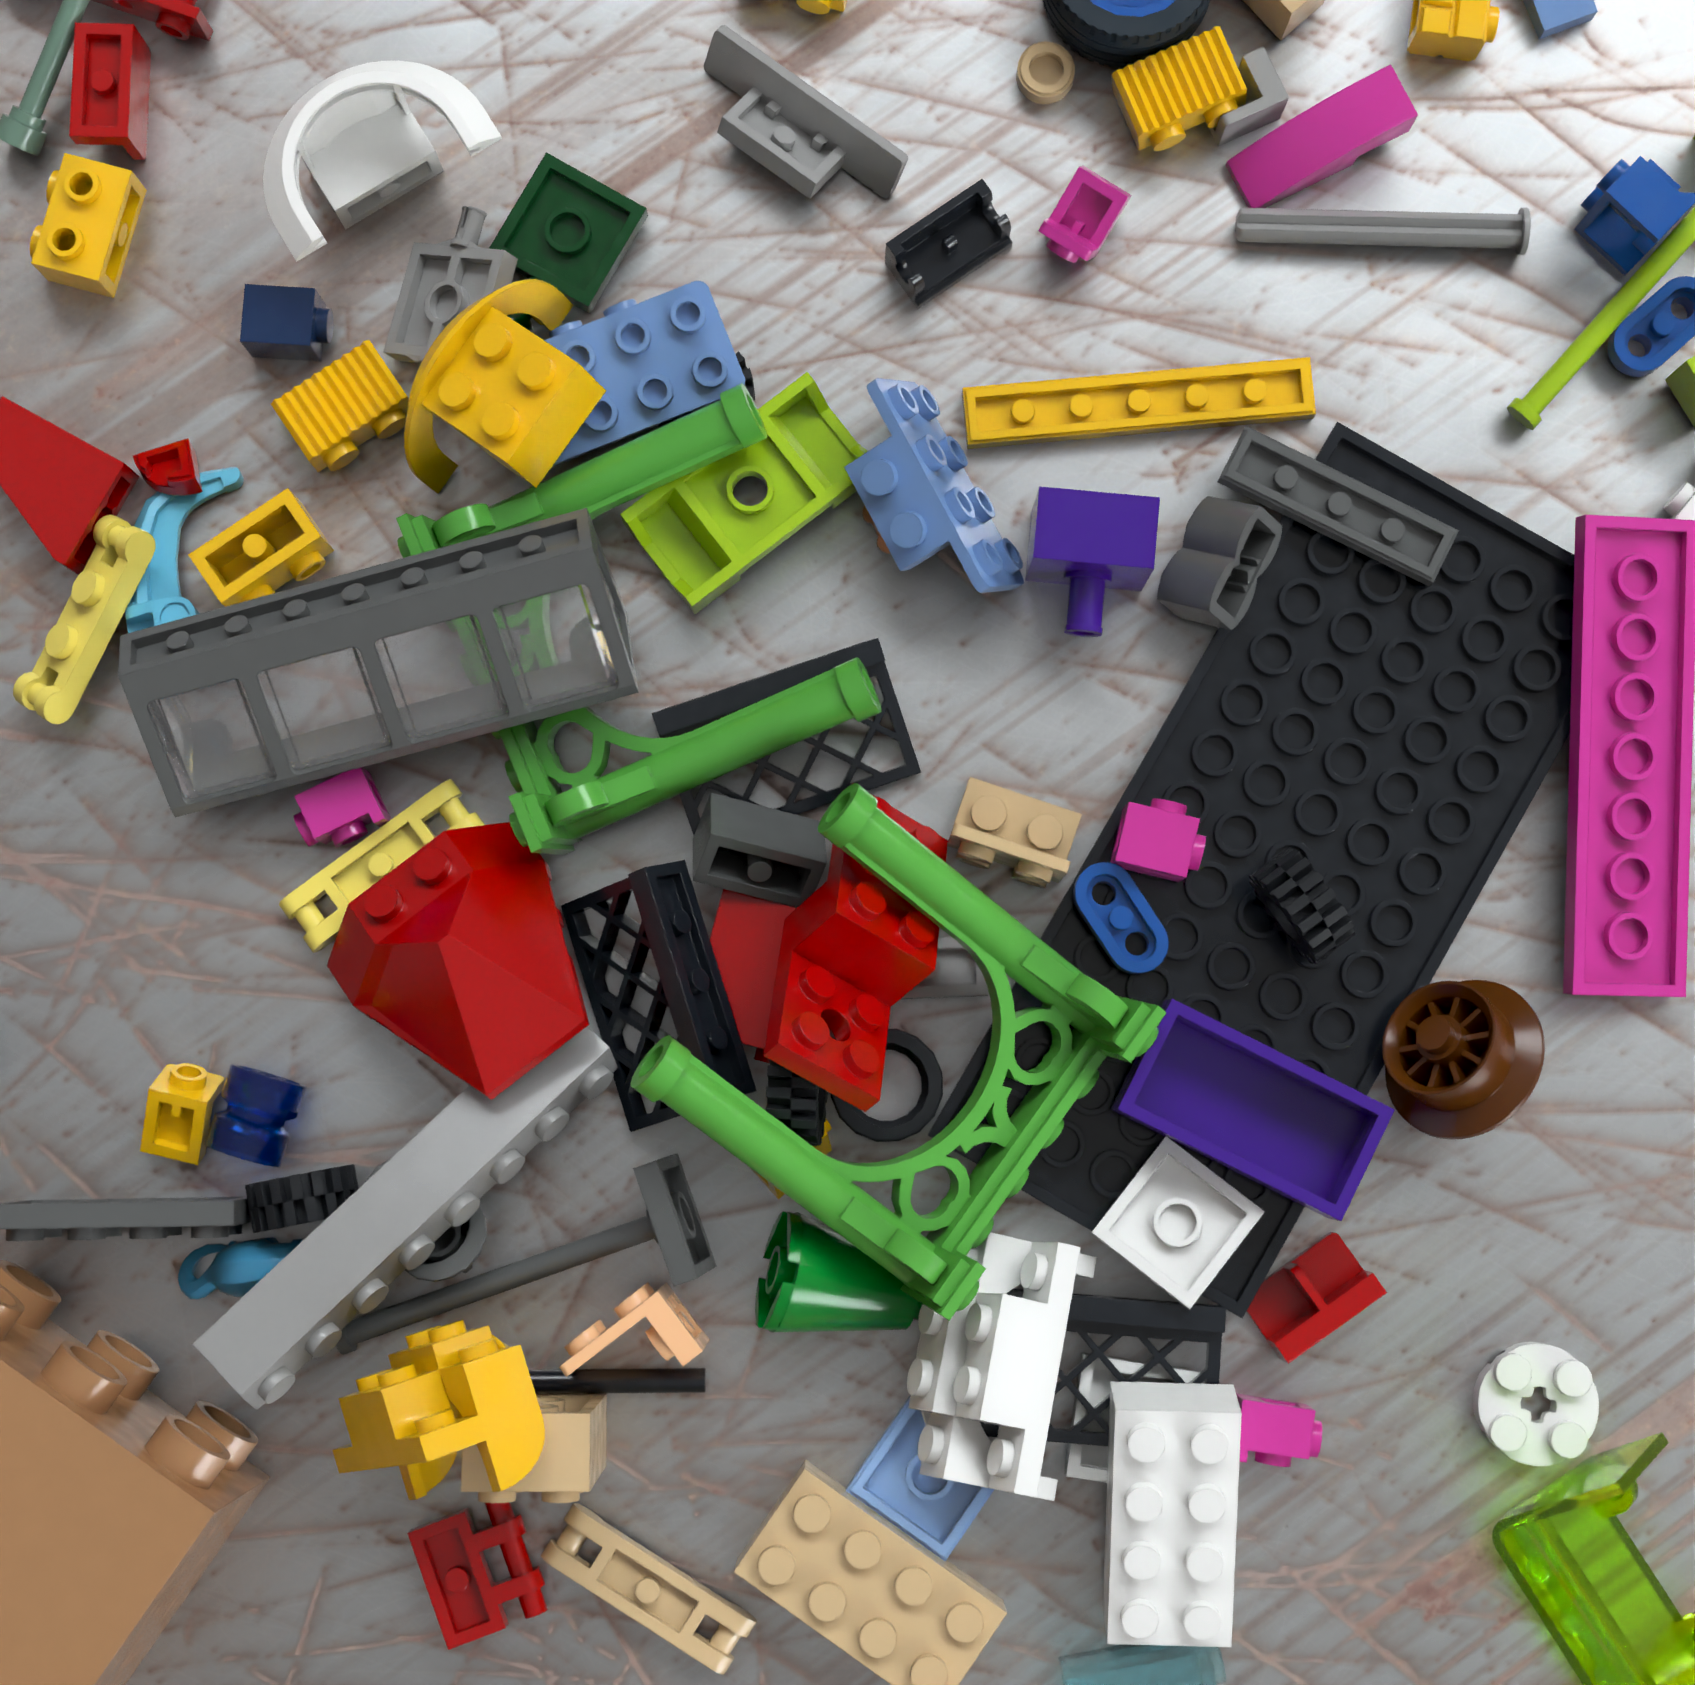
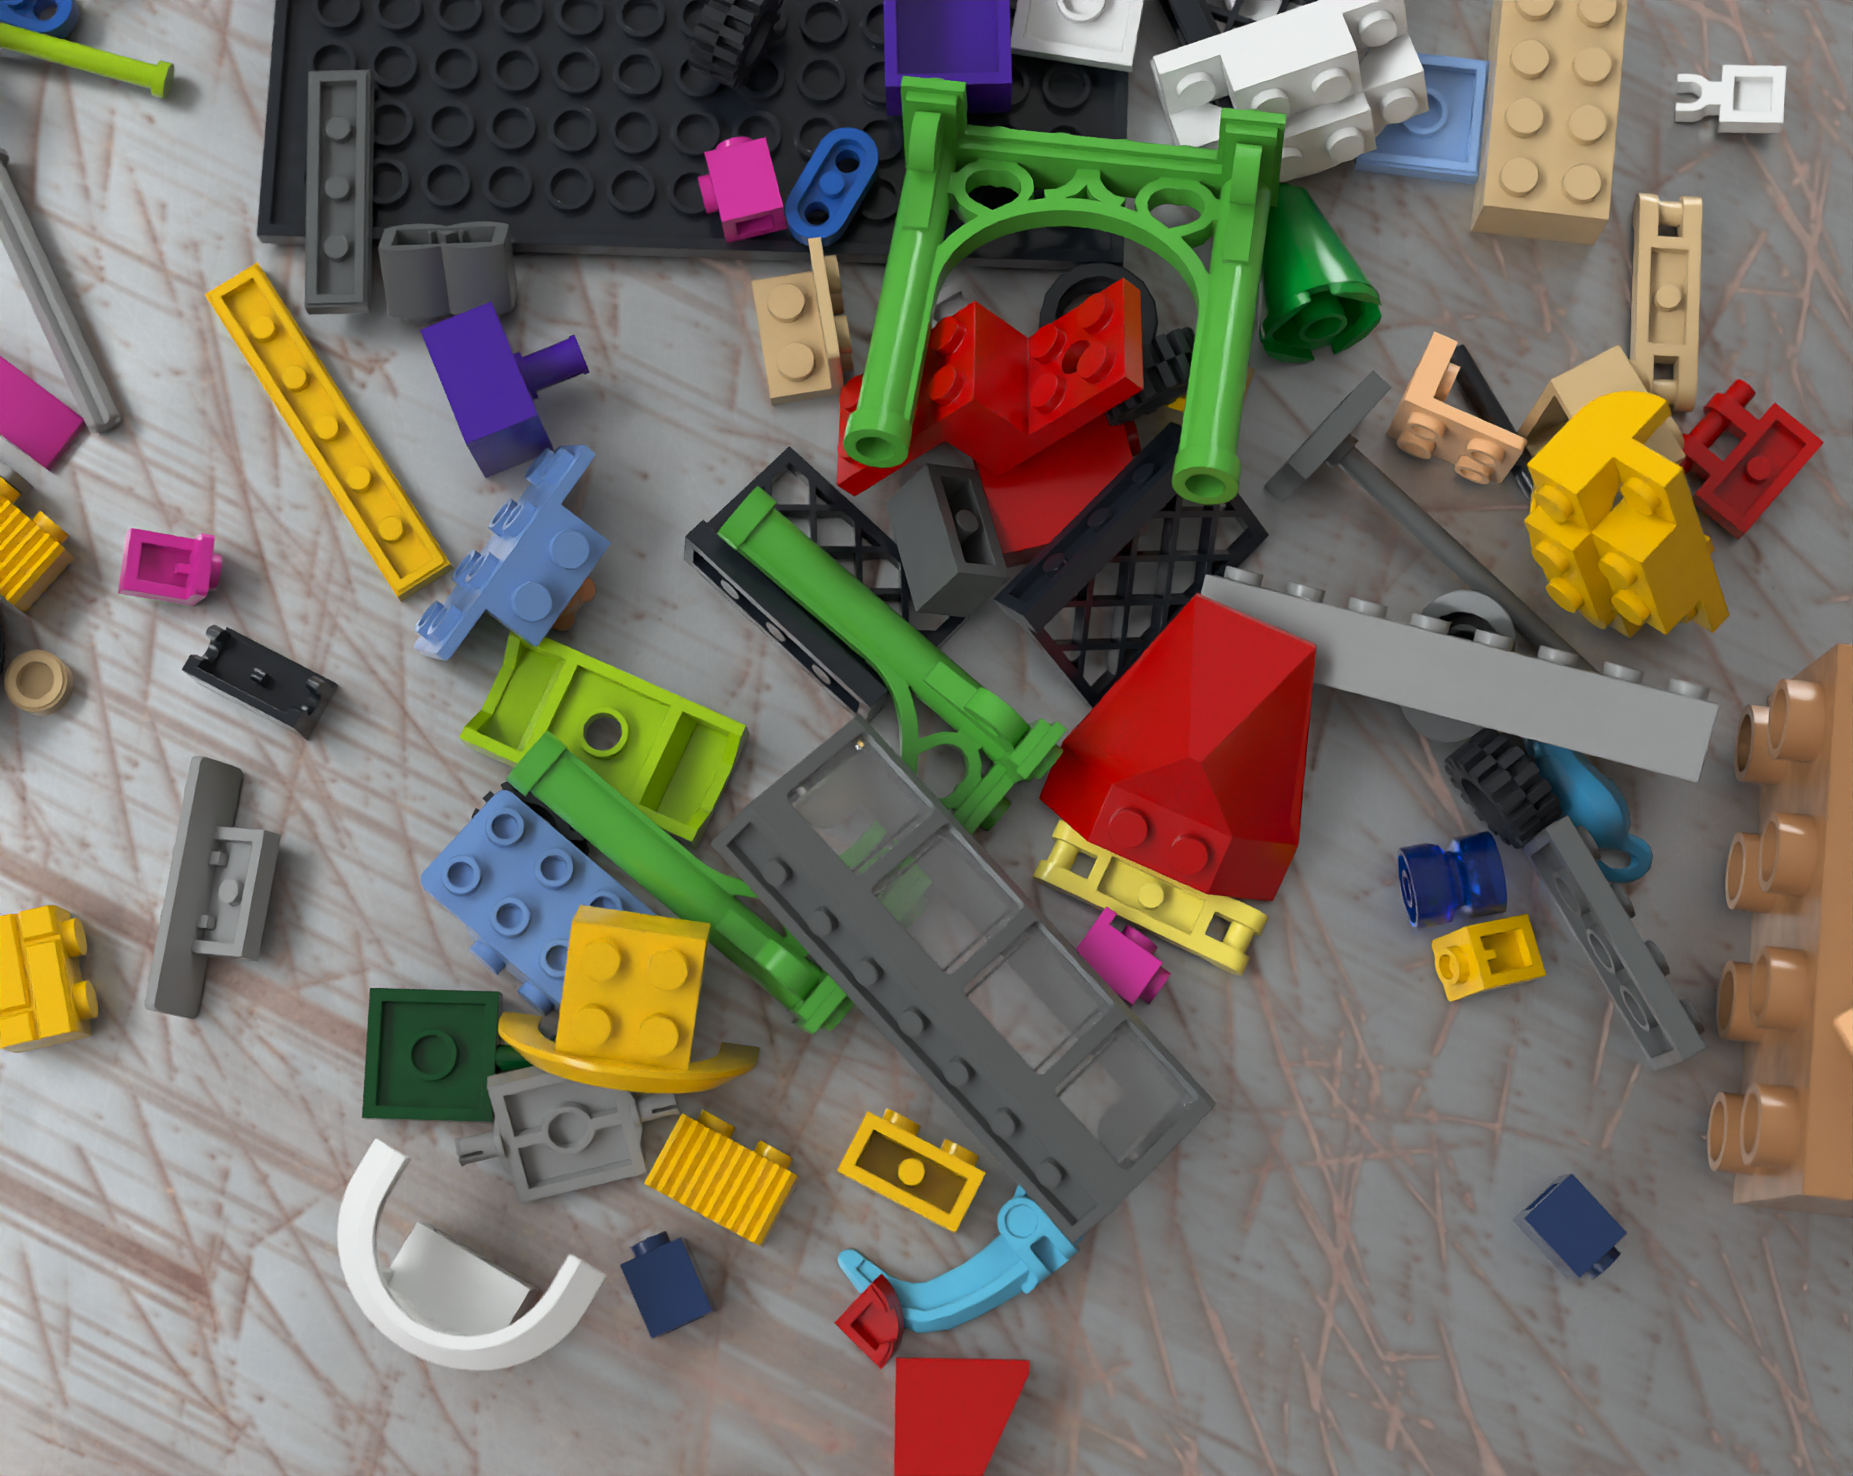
camera: 115 degrees left, 5 degrees down
light yellow plate [13,514,156,724] -> none

